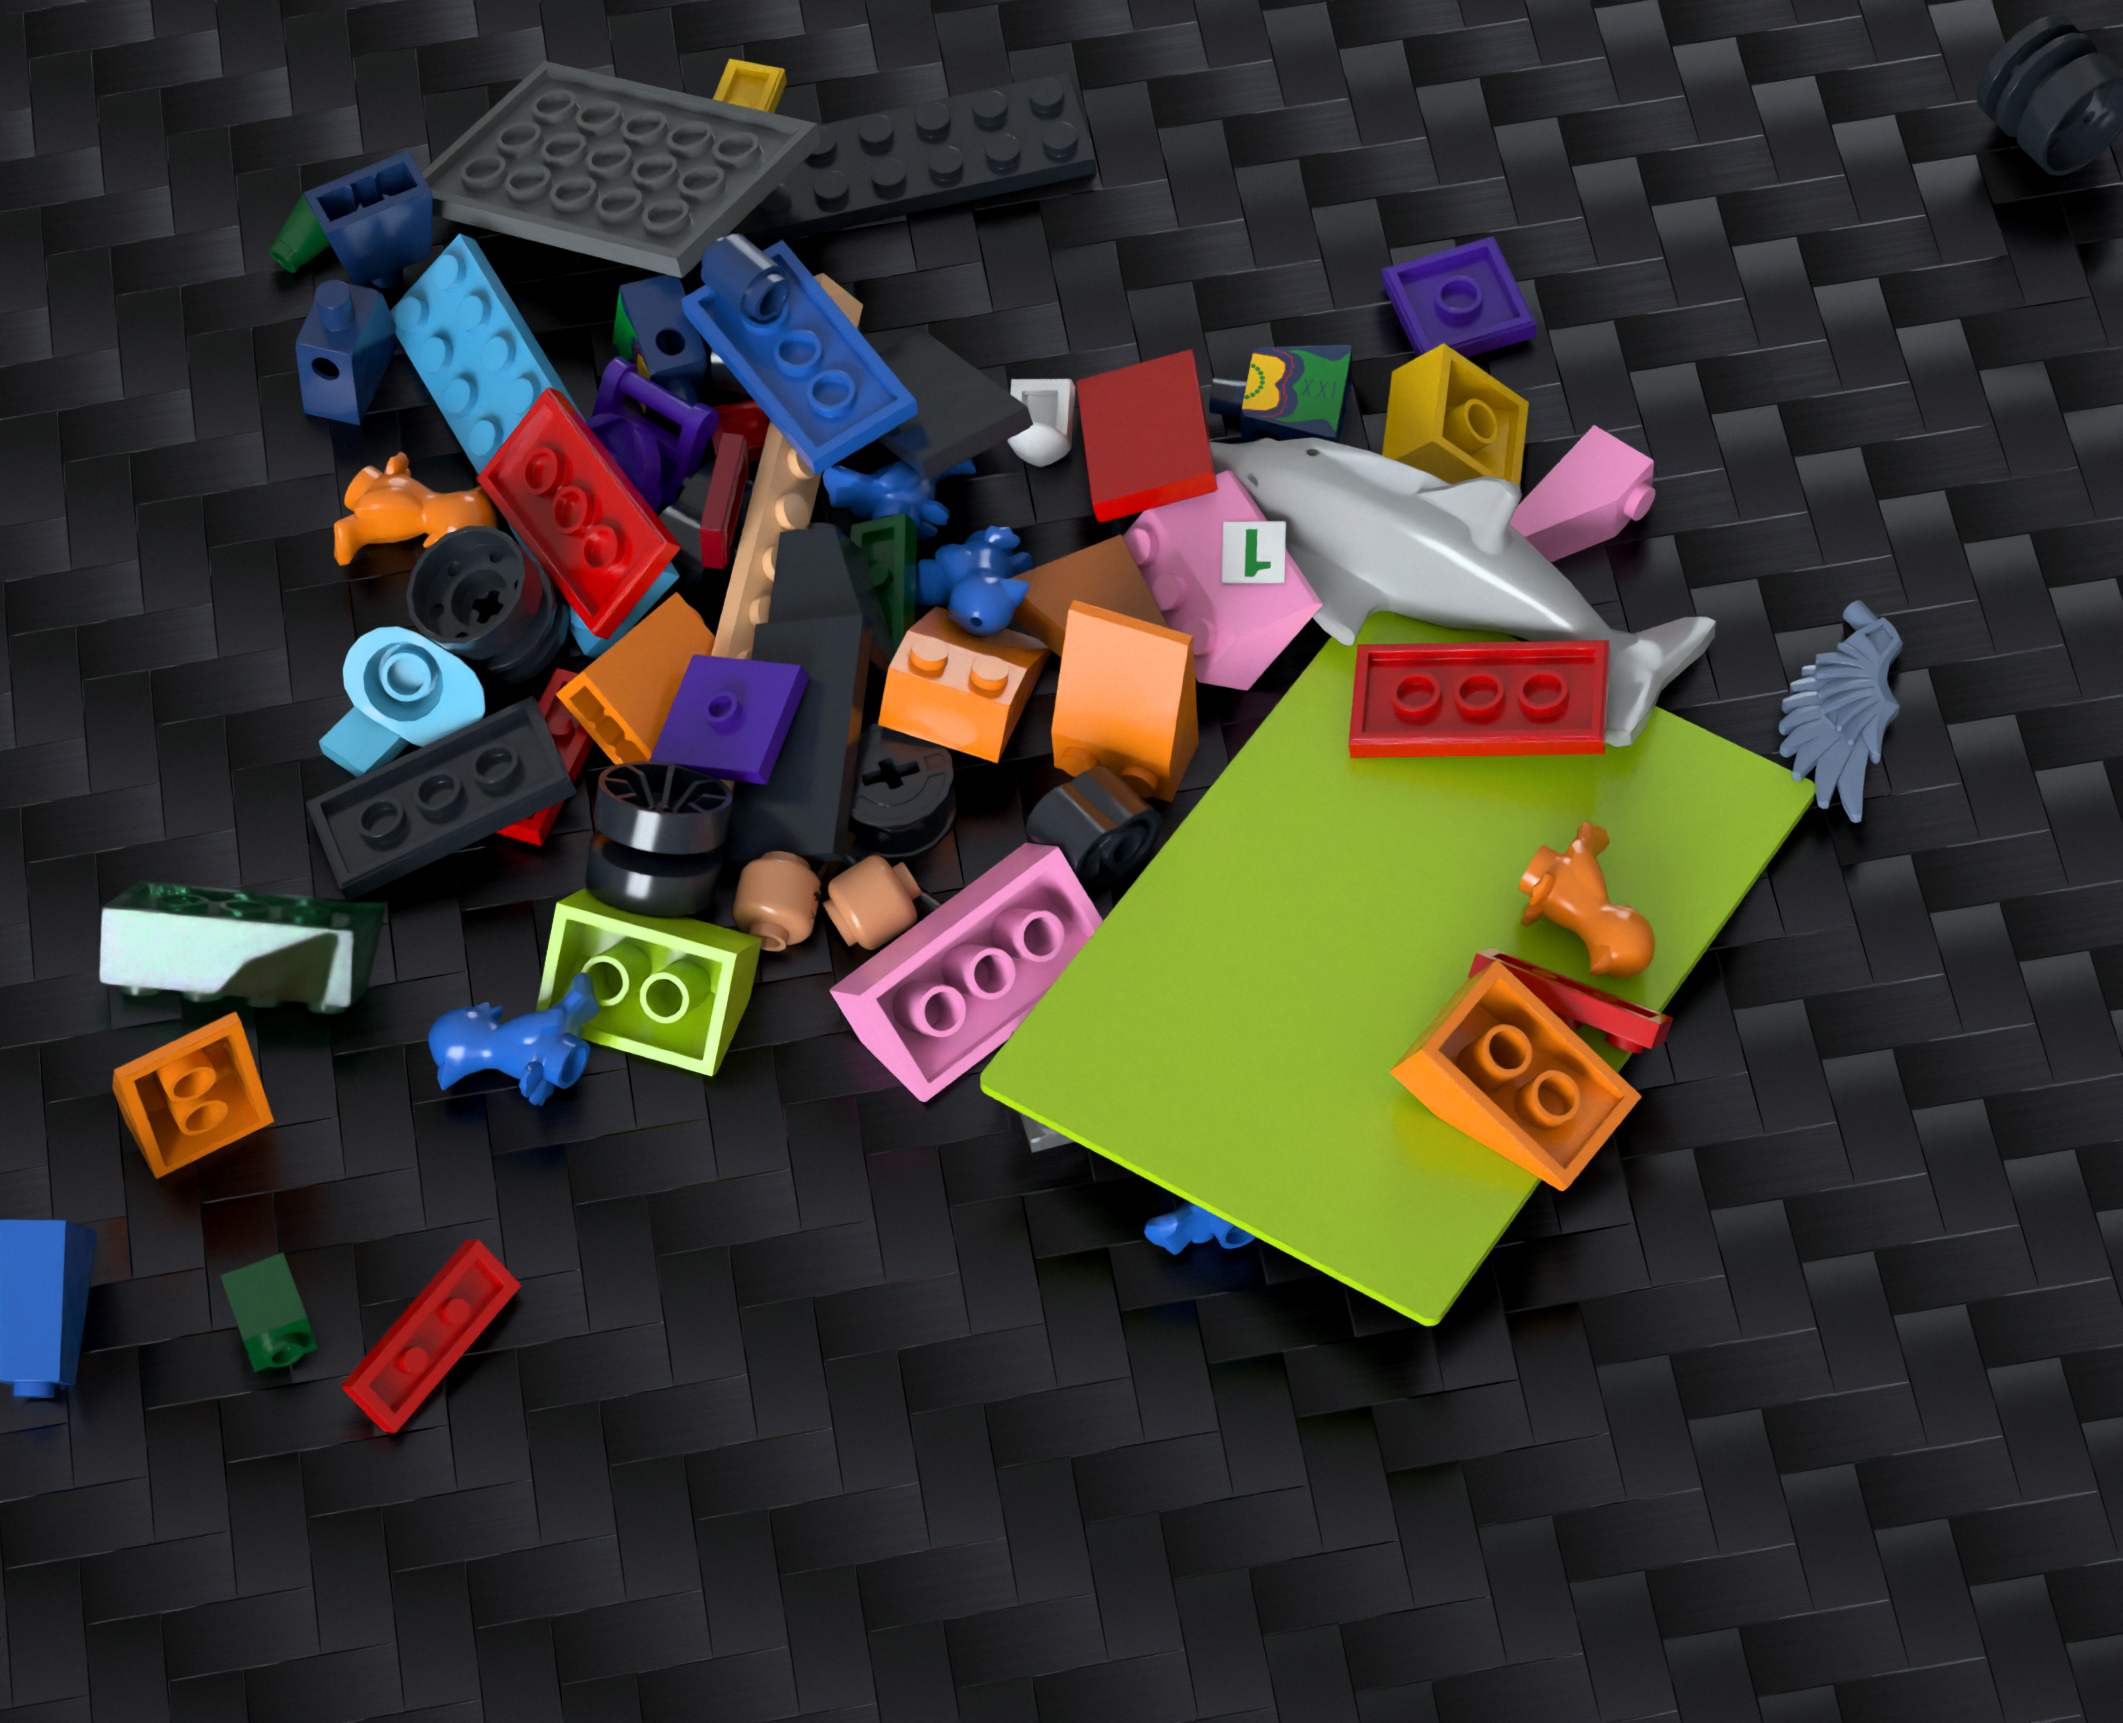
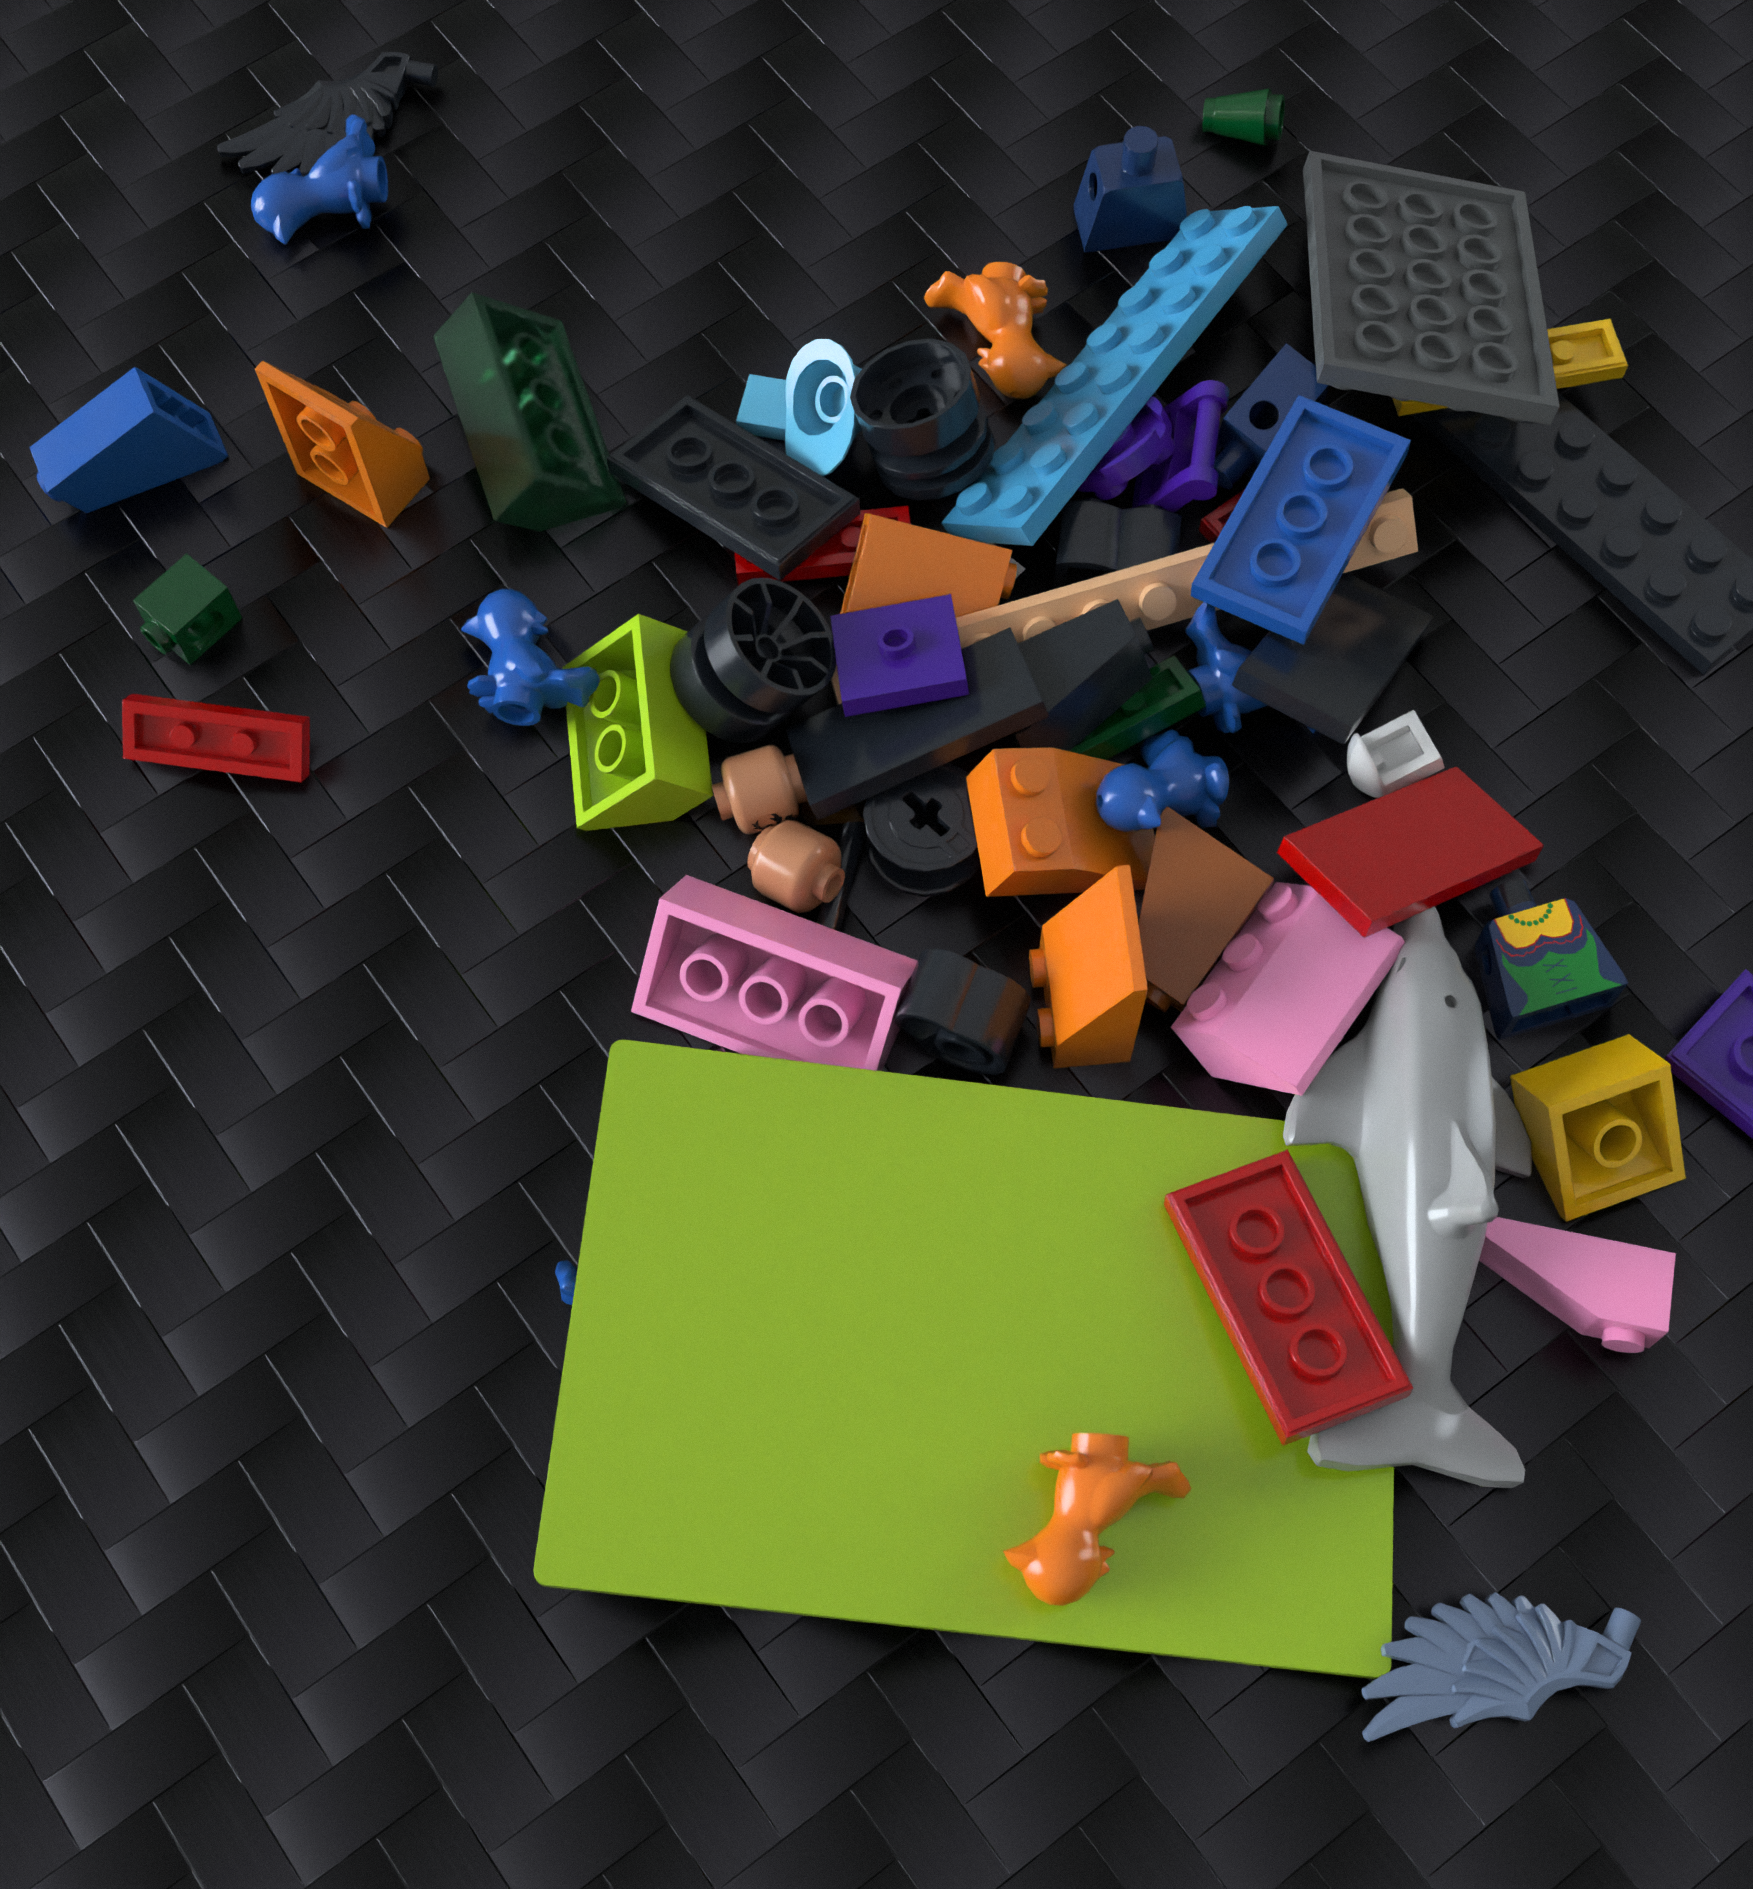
camera: 60 degrees right, 10 degrees up
dark blue torso [304,150,432,288] -> none
red tile [476,387,681,640] -> none
dark red tile [699,432,749,569] -> none
dark blue brick [701,234,791,321] -> none
white sticker [1222,521,1286,583] -> none
orange slope [1389,959,1642,1191] -> none
red plate [1468,947,1674,1054] -> none

